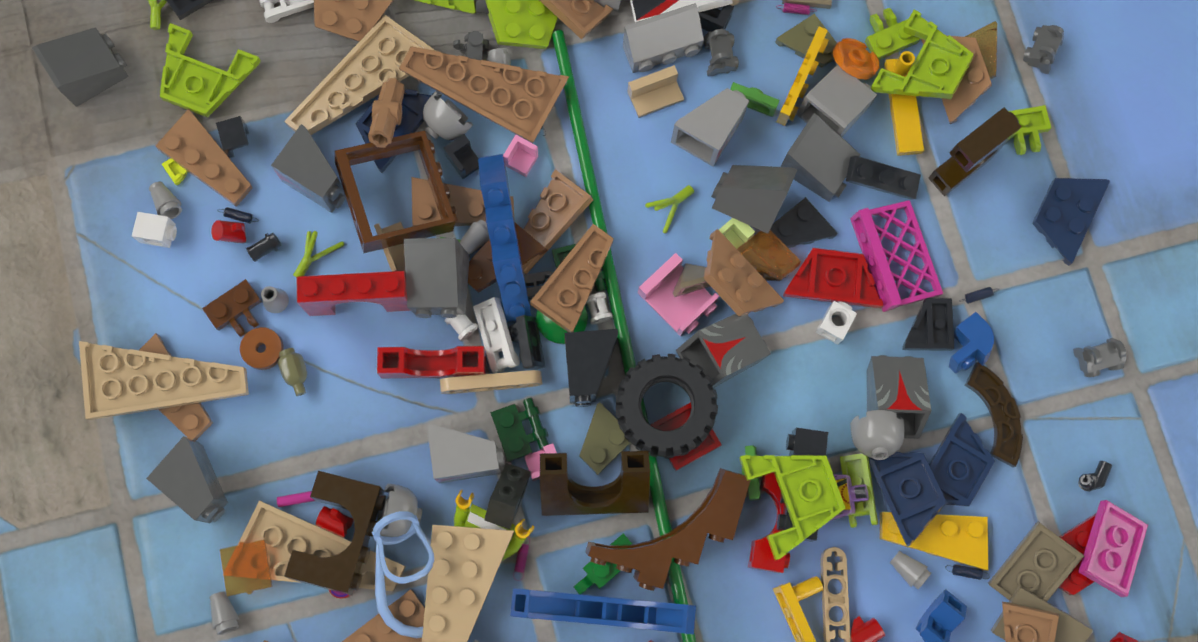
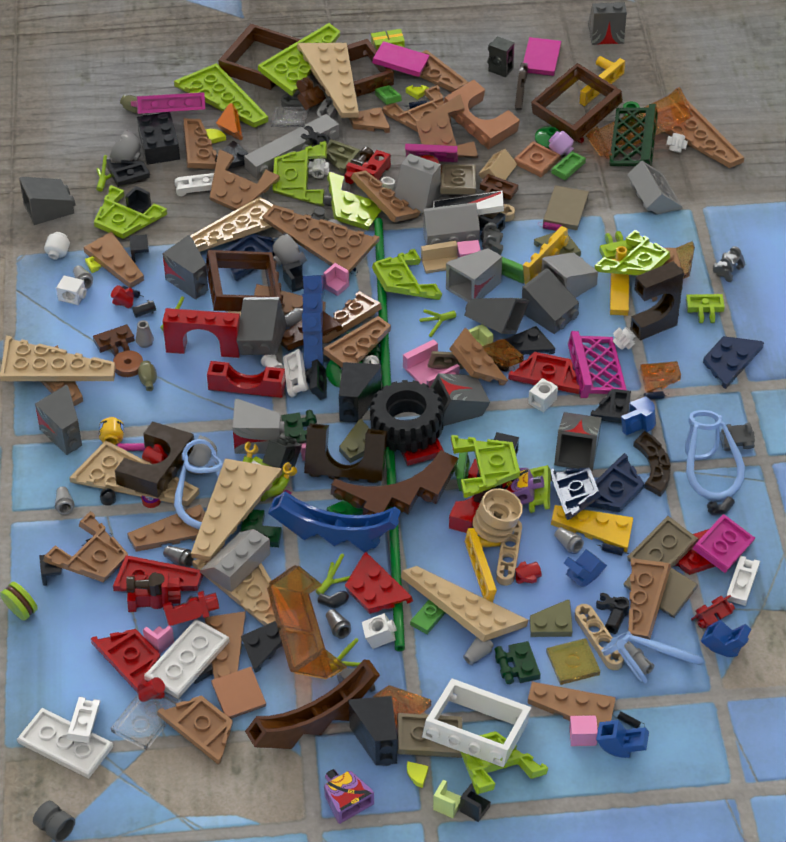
camera: 15 degrees right, 30 degrees down
clear orange piece [220,540,273,597] -> none
medium nougat piece [368,78,405,148] -> none
tan beam [440,370,542,394] -> none
orange tile [833,38,880,80] -> none
black plate [846,156,921,200] -> none
light grey cylinder [850,410,904,460] -> none
none -> white head [44,232,70,260]
none -> yellow head [98,417,124,445]
none -> black hinge [100,488,116,506]
none -> black panel [125,186,151,214]
none -> dark green plate [240,509,282,548]
none -> lime wing [372,249,442,300]
none -> bright pink panel [457,240,481,257]
none -> tan wheel [473,488,523,543]
none -> white gear [613,327,636,350]
none -> clear orange wing [640,361,681,393]
none -> light blue animal [685,410,745,501]
none -> white plate [726,555,760,606]

